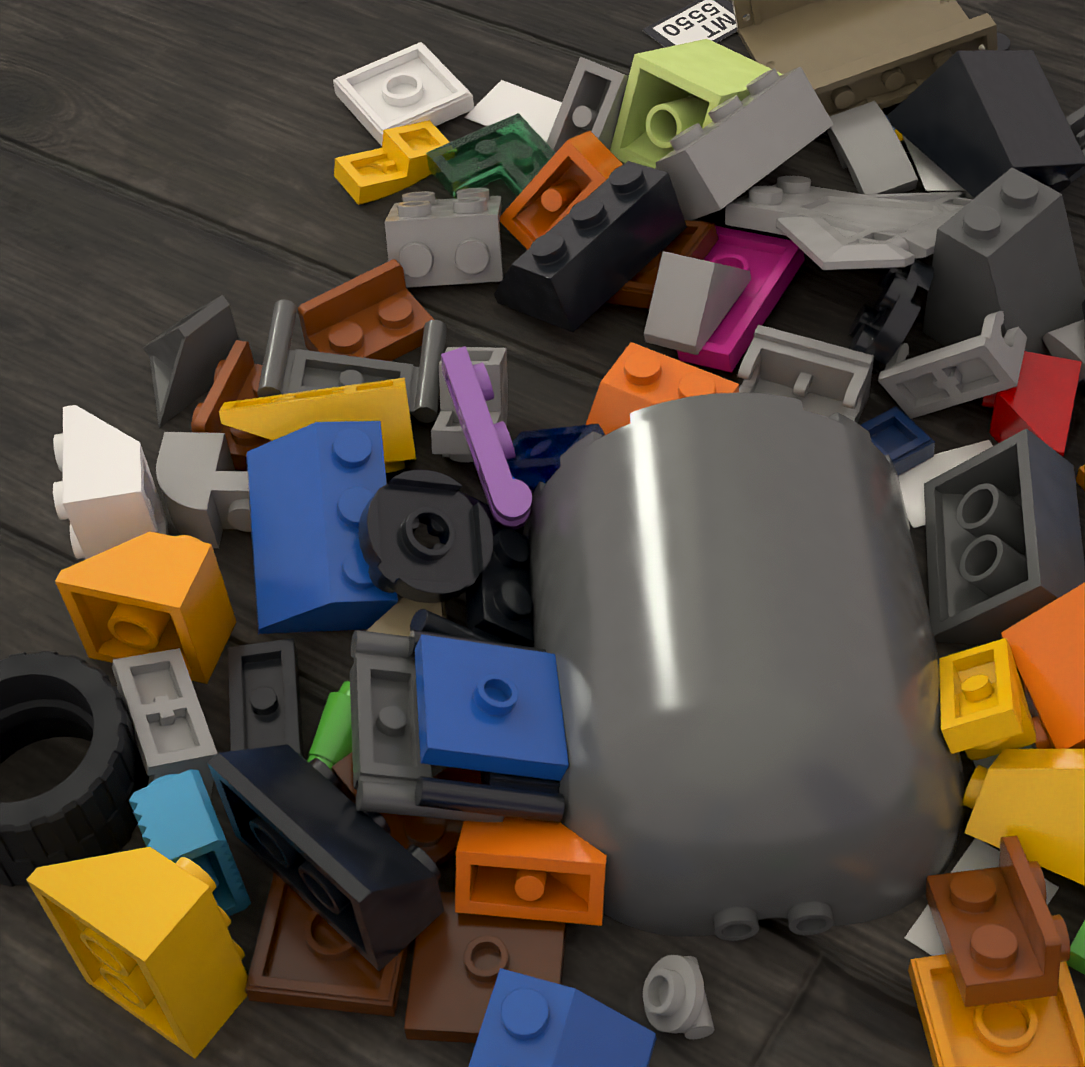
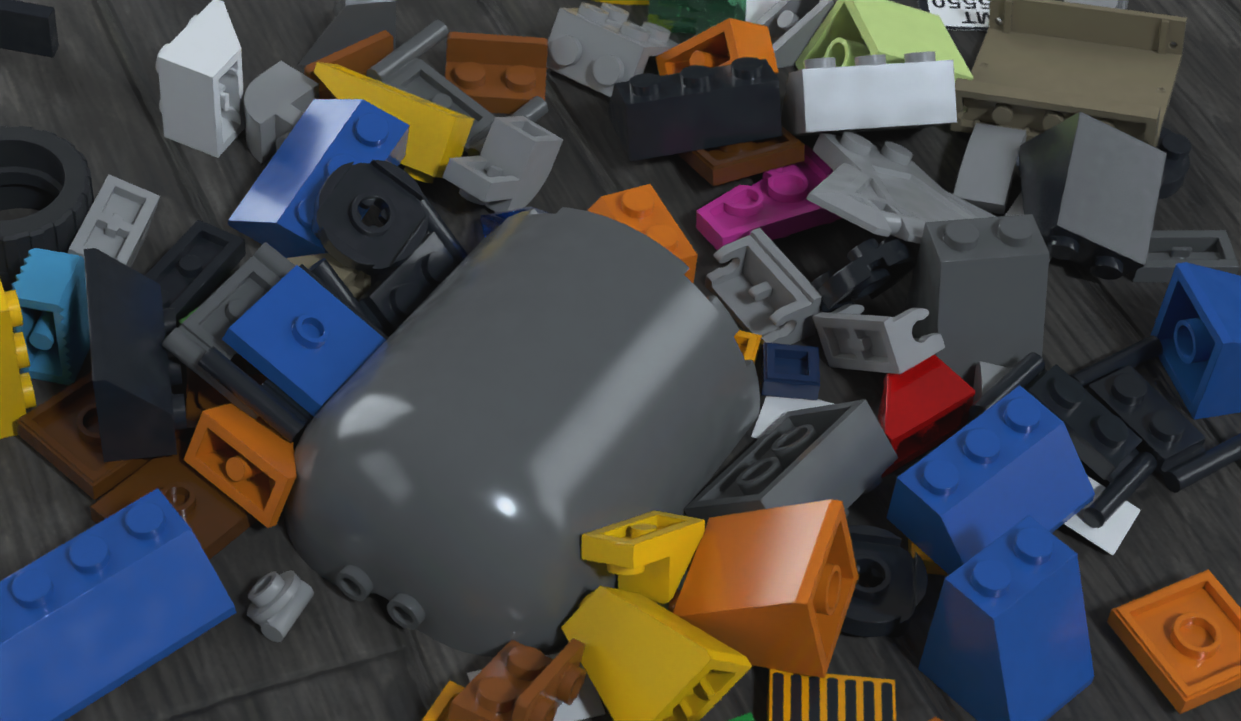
camera: 25 degrees right, 5 degrees down
light orange slope [55,531,237,684] -> none
medium lavender plate [441,346,532,530] -> none
light grey slope [644,251,751,355] -> none

